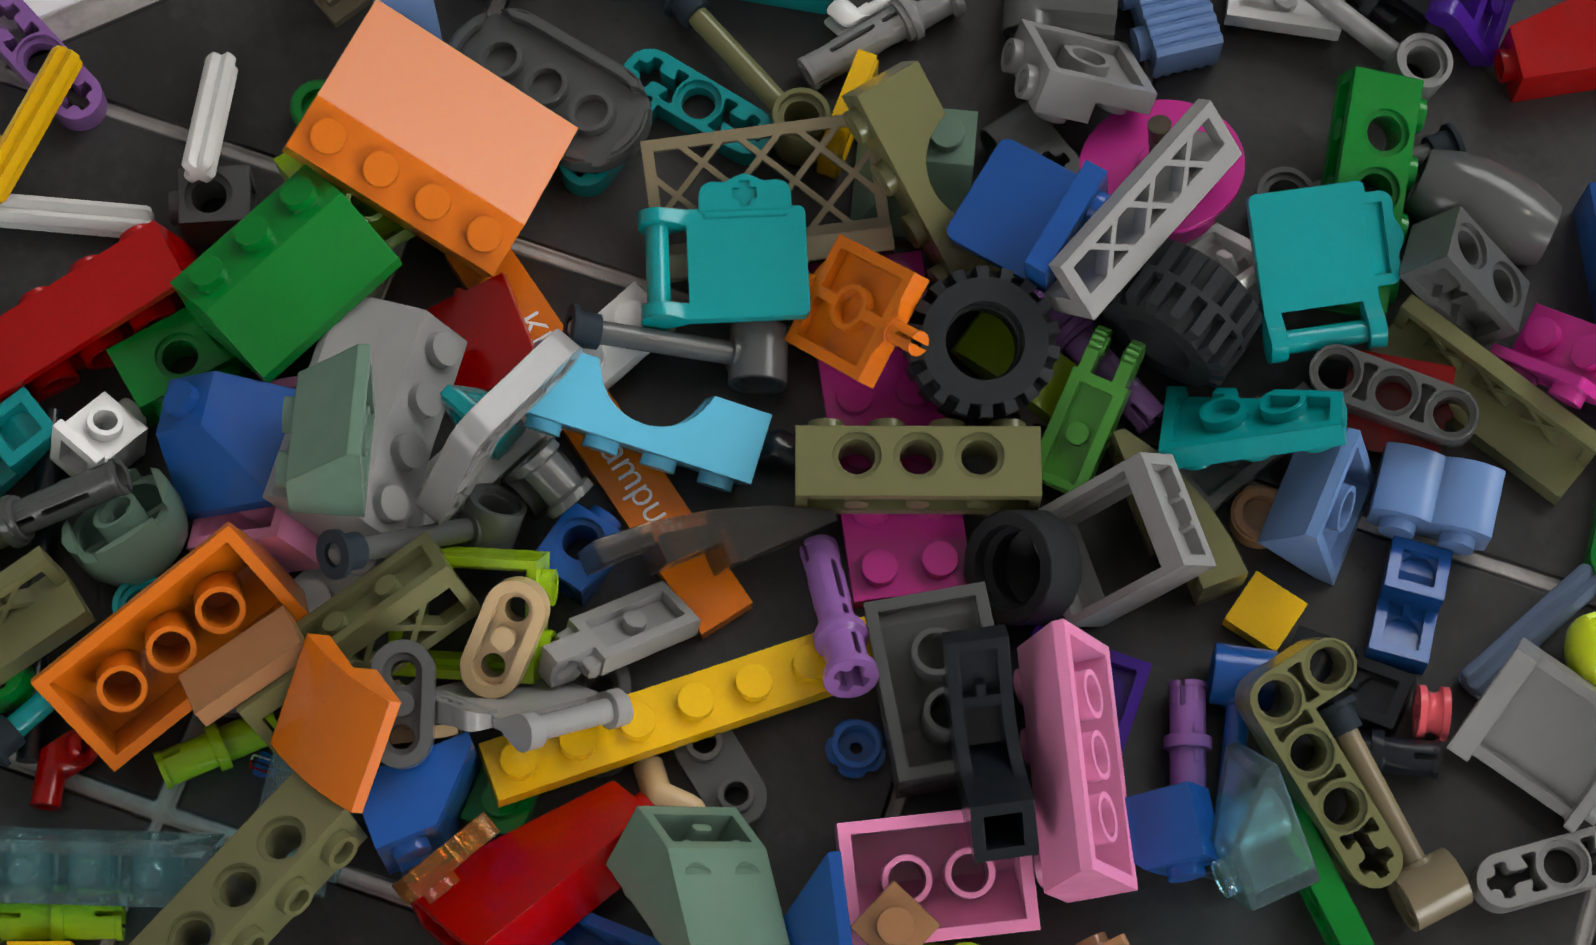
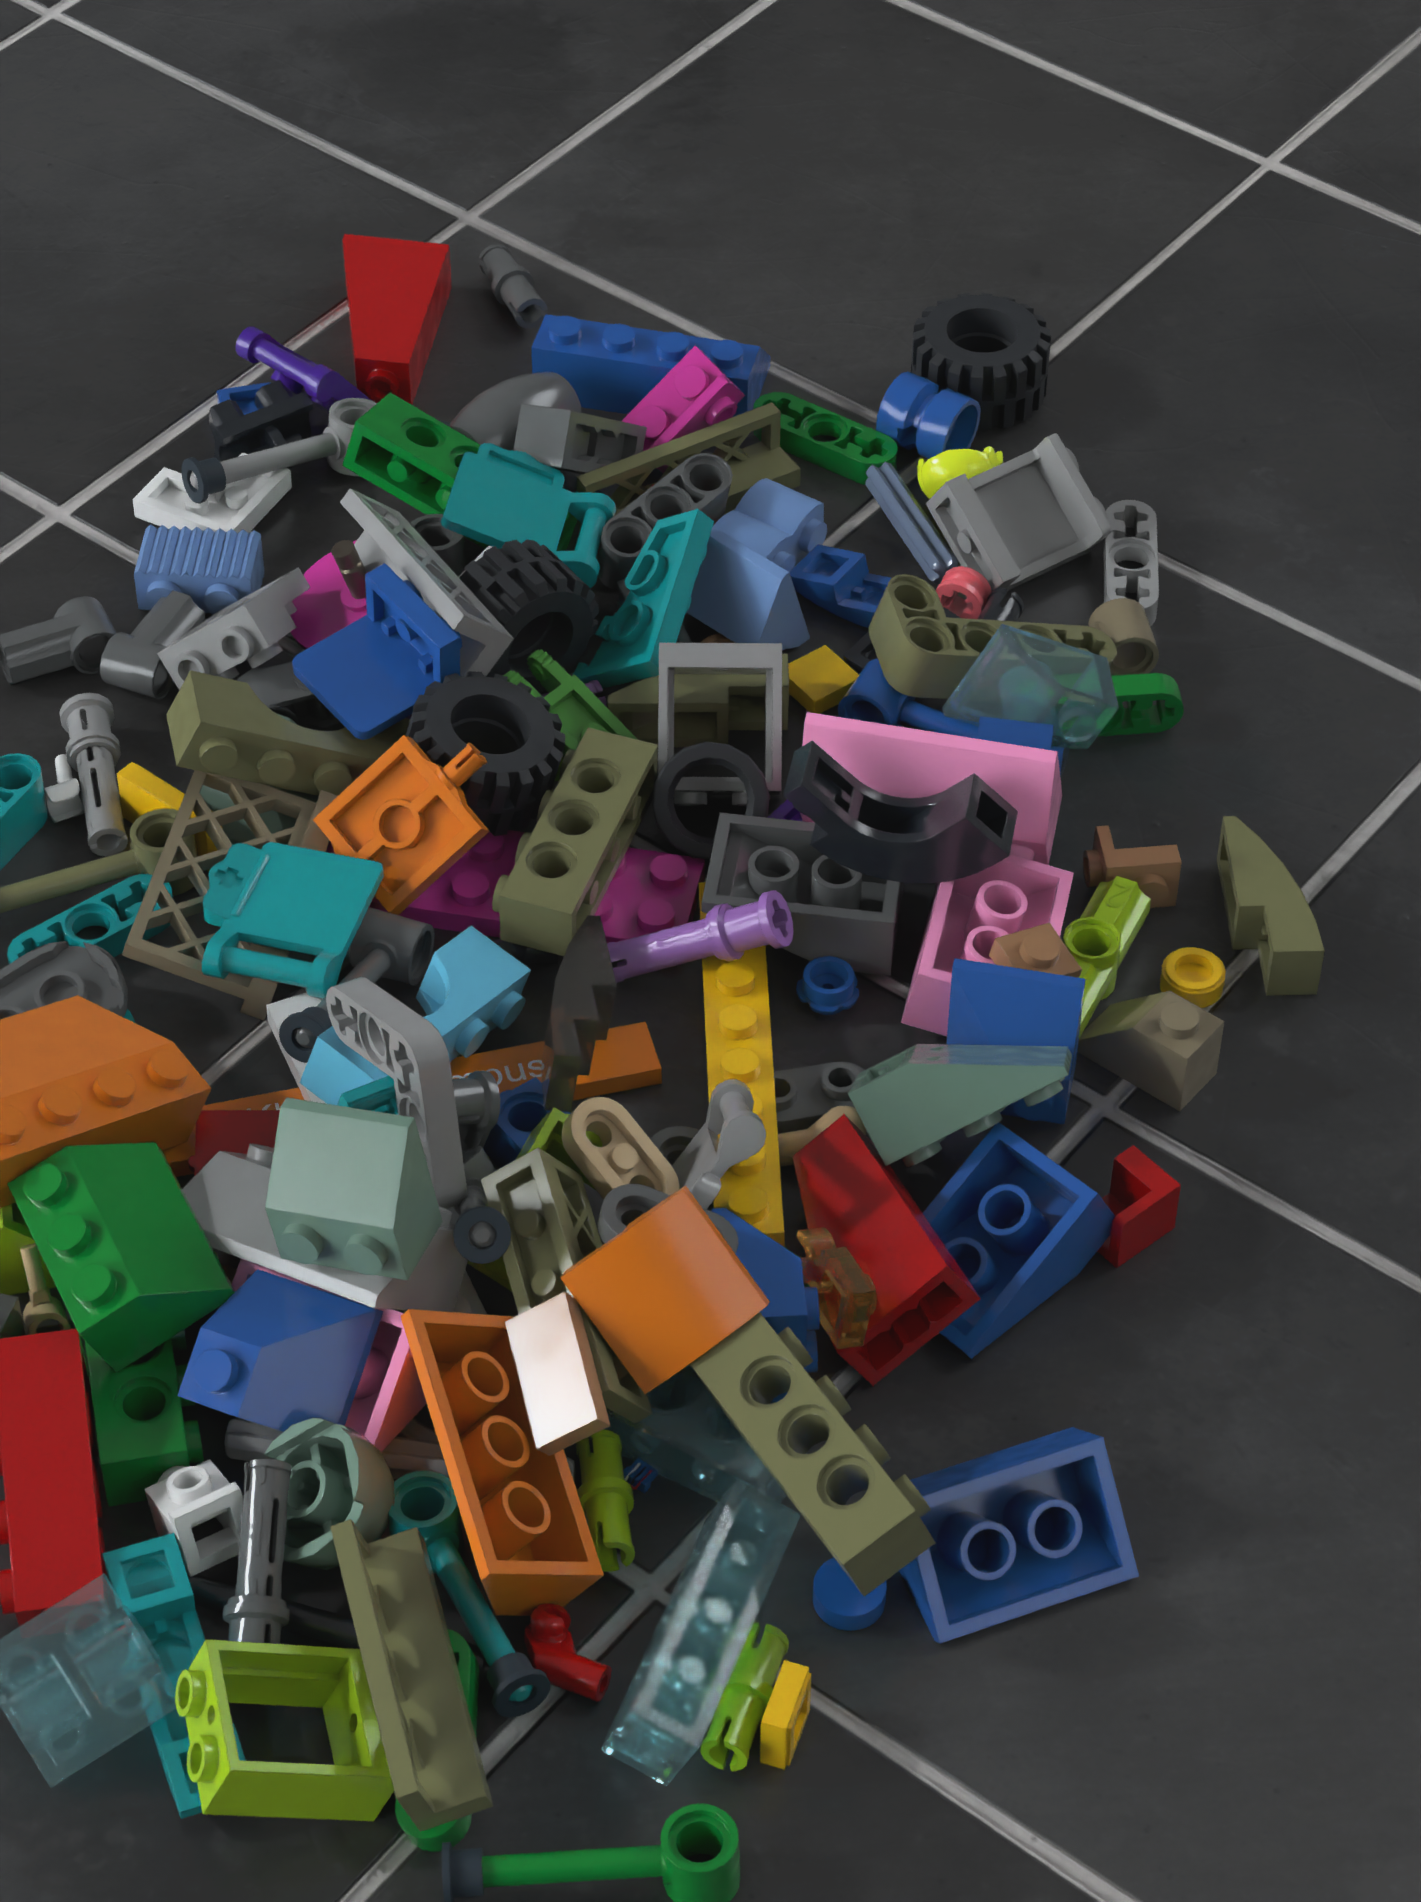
camera: 70 degrees left, 25 degrees down
light grey hinge [536,580,701,688] -> none

